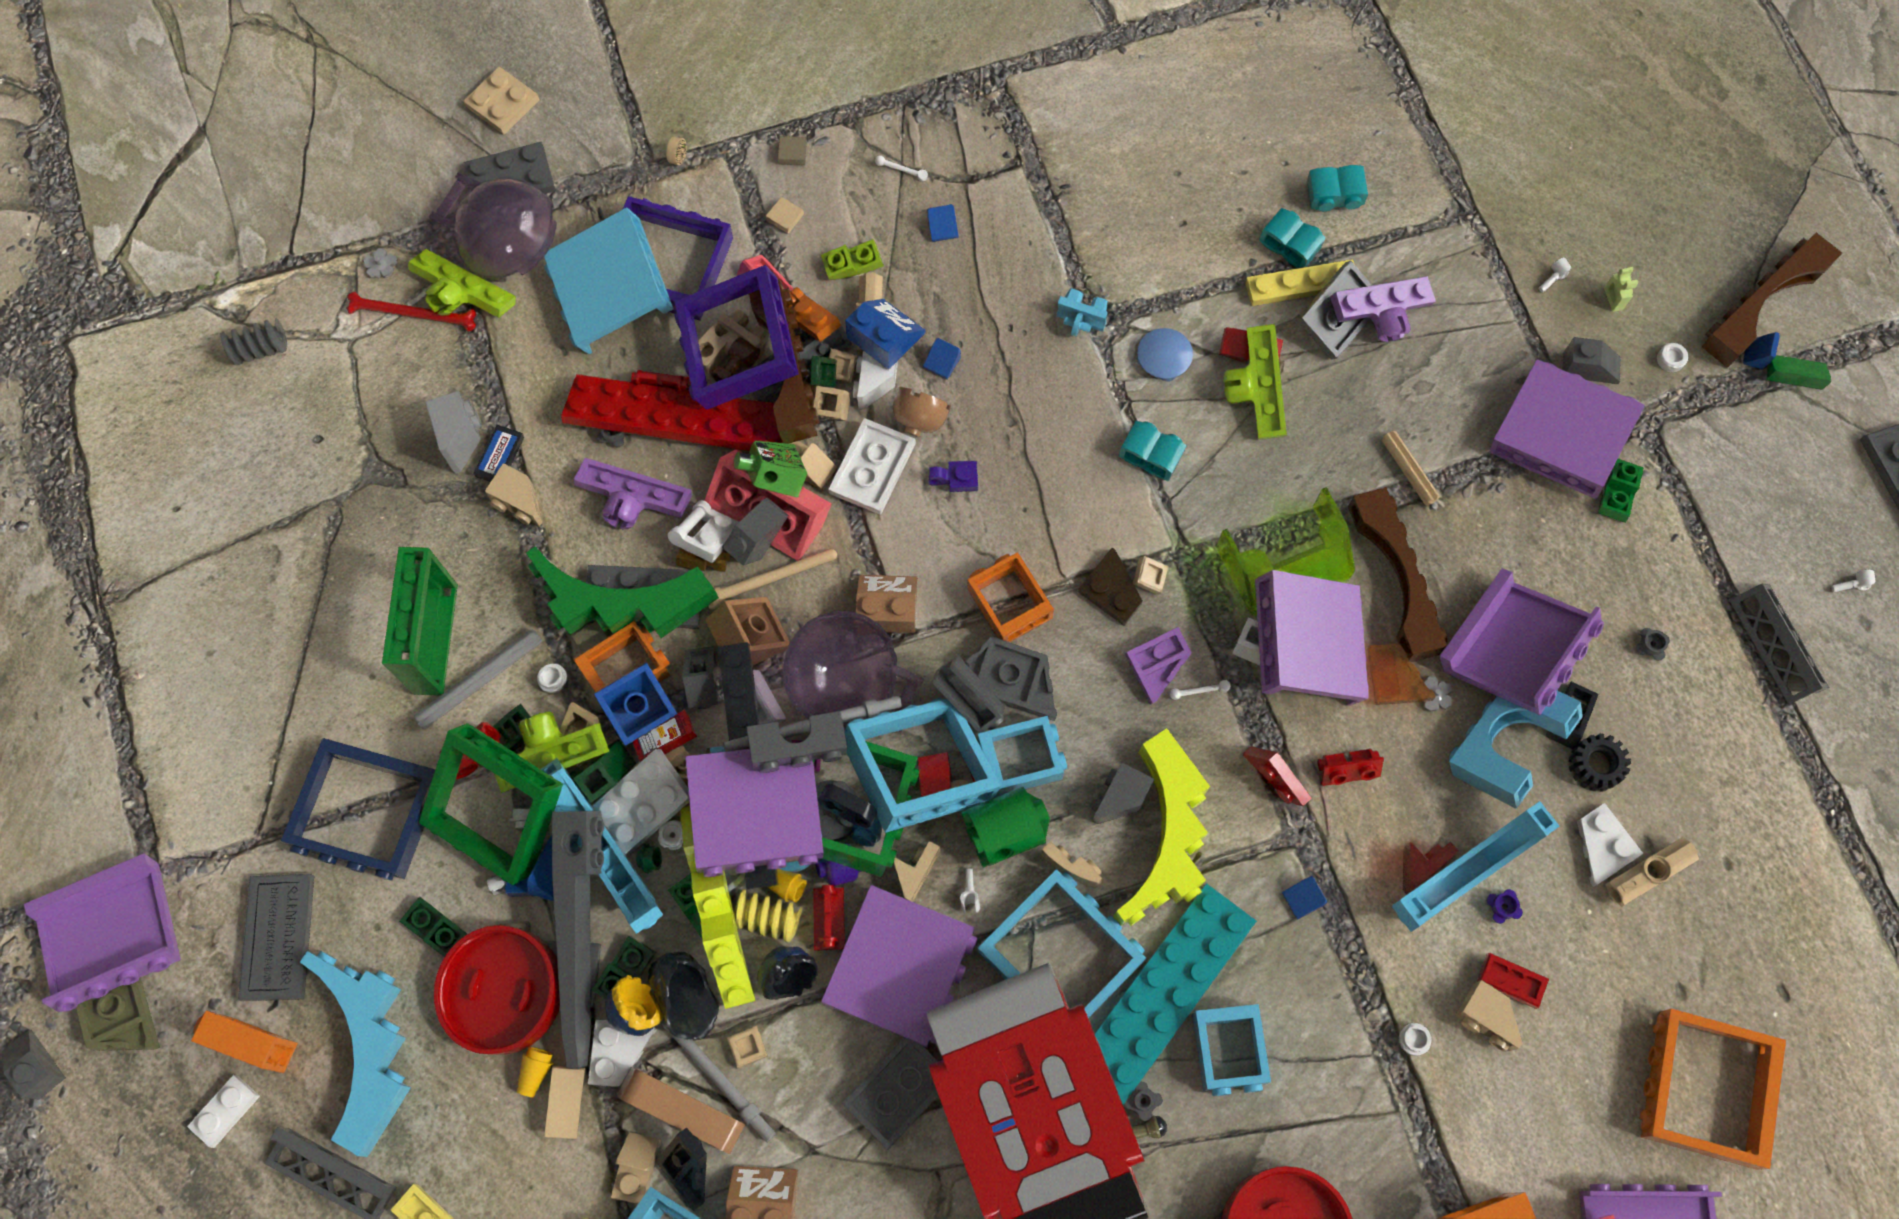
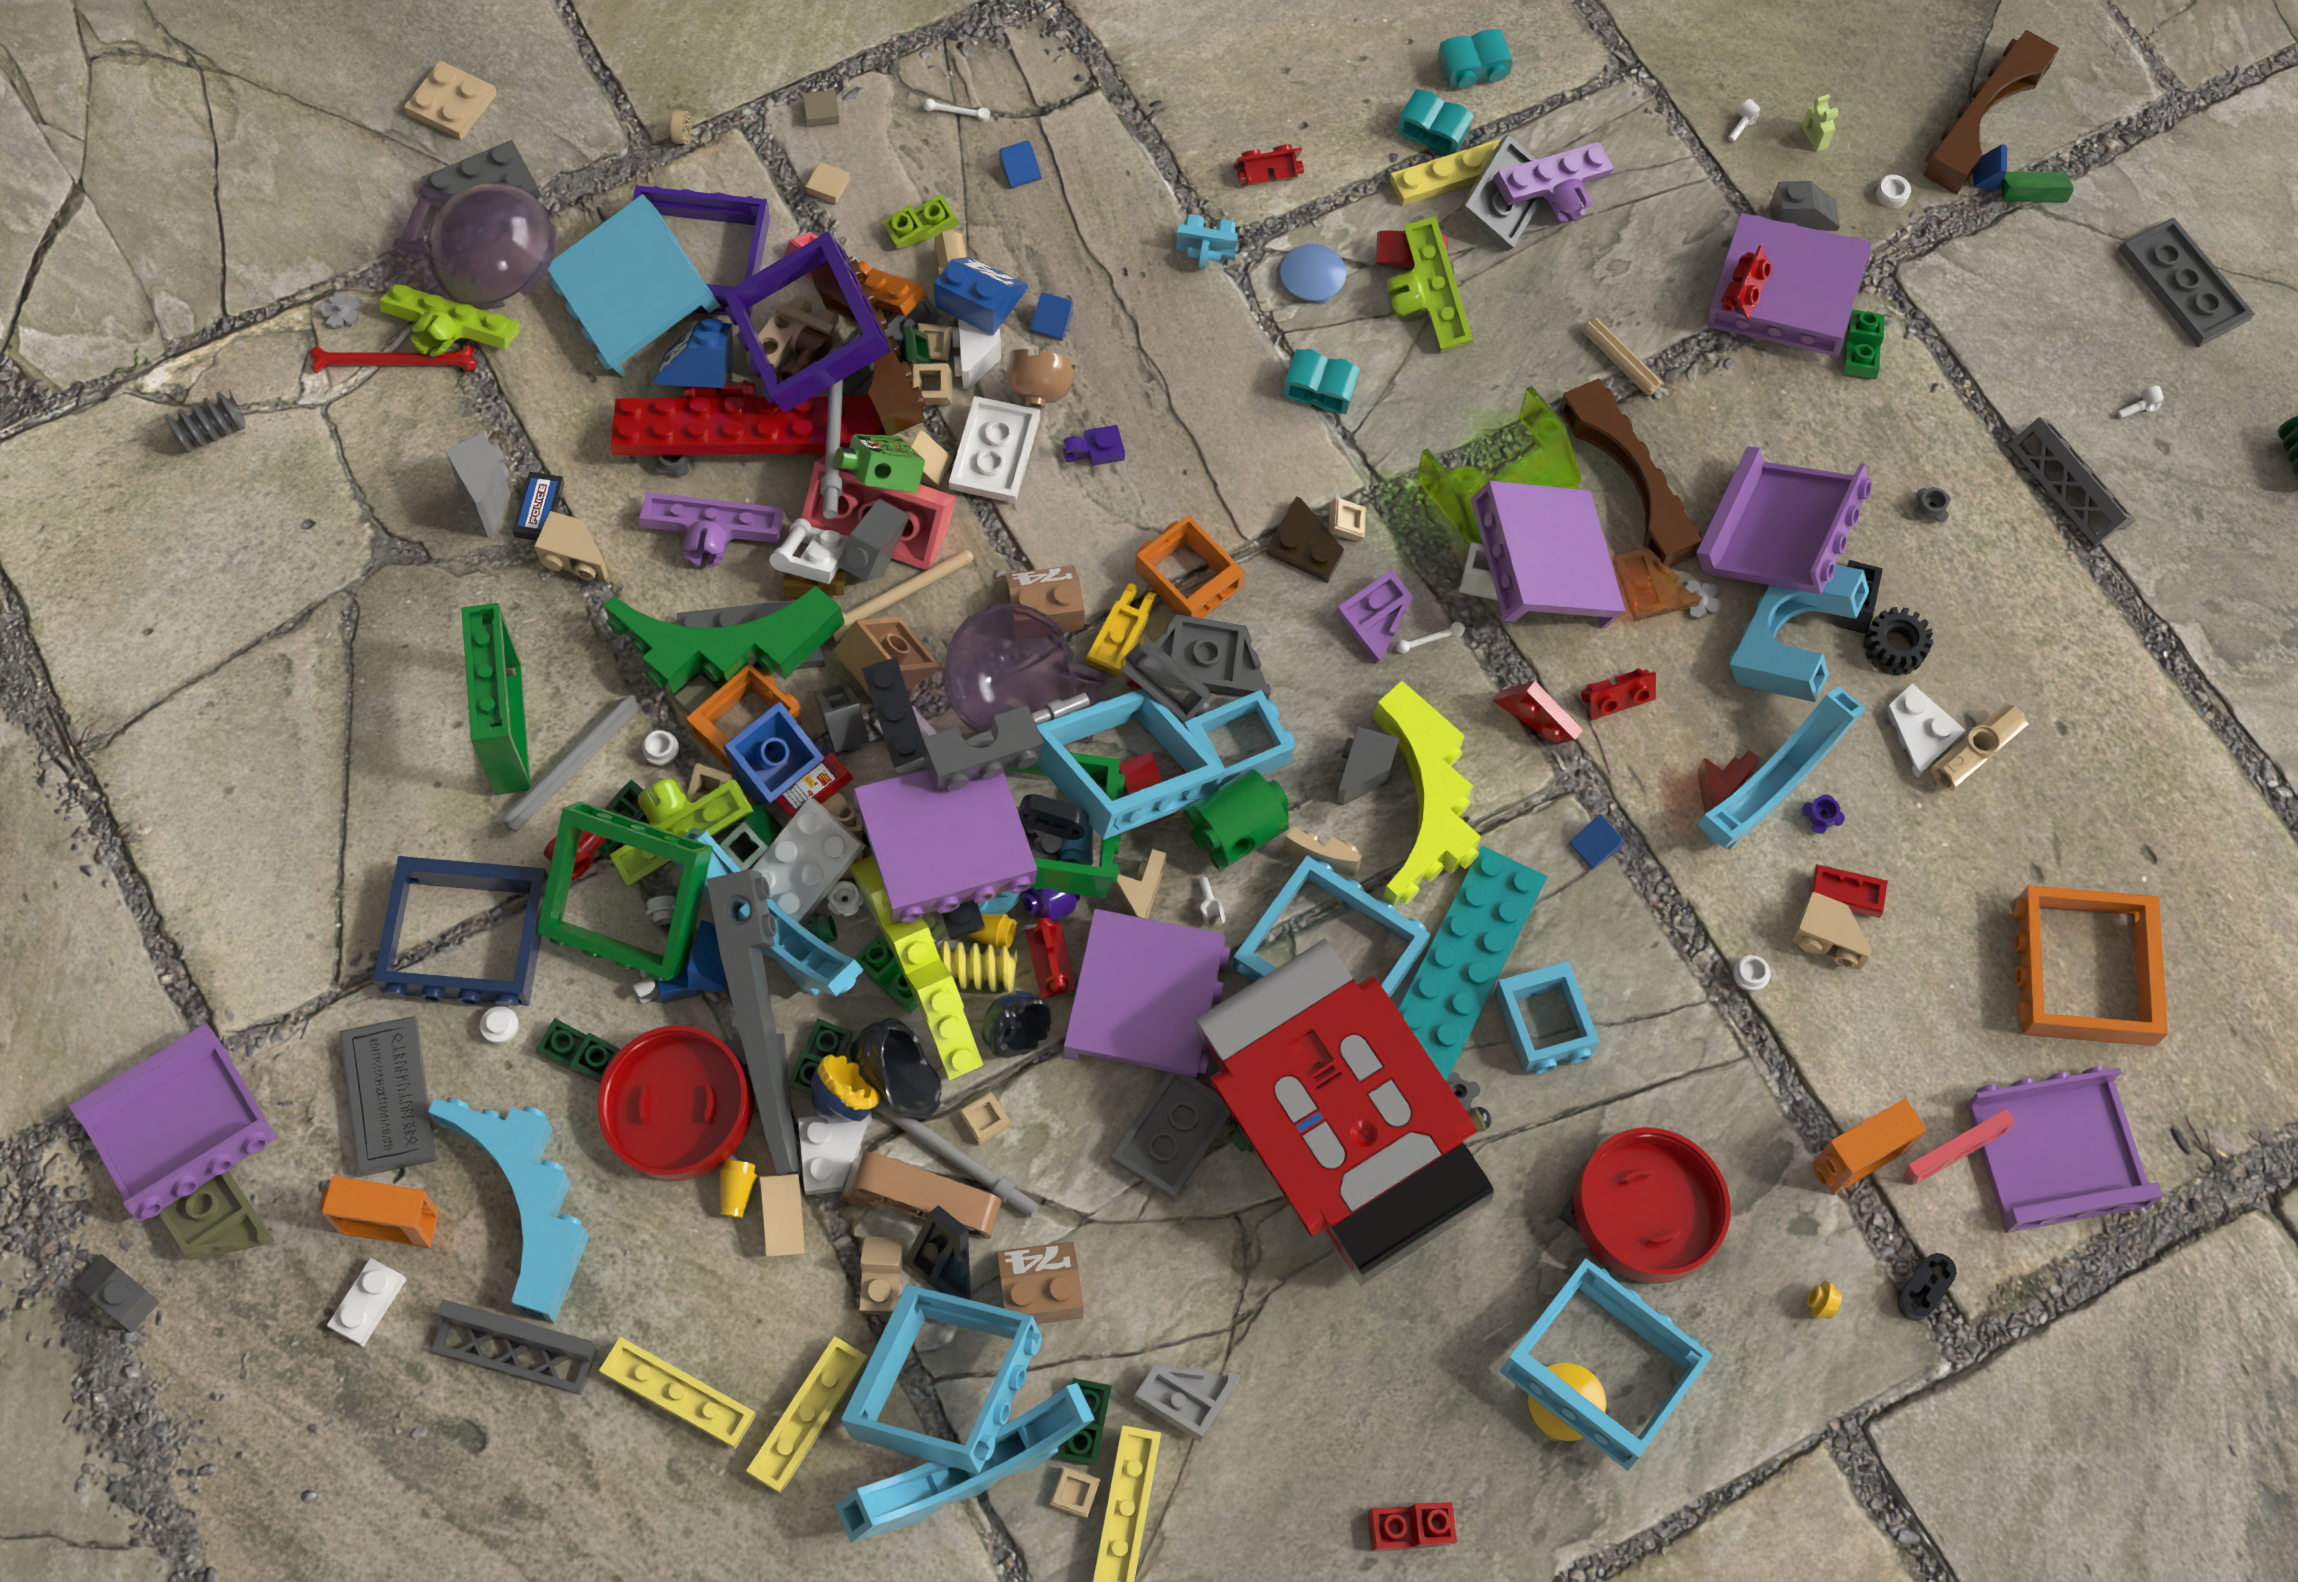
camera: 15 degrees left, 5 degrees down
none -> white plate [480,1006,519,1044]
none -> blue slope [655,319,733,388]
none -> light grey bar [820,348,843,519]
none -> yellow hinge [1086,583,1157,677]
none -> red hinge [1234,144,1304,186]
none -> red hinge [1721,245,1772,319]

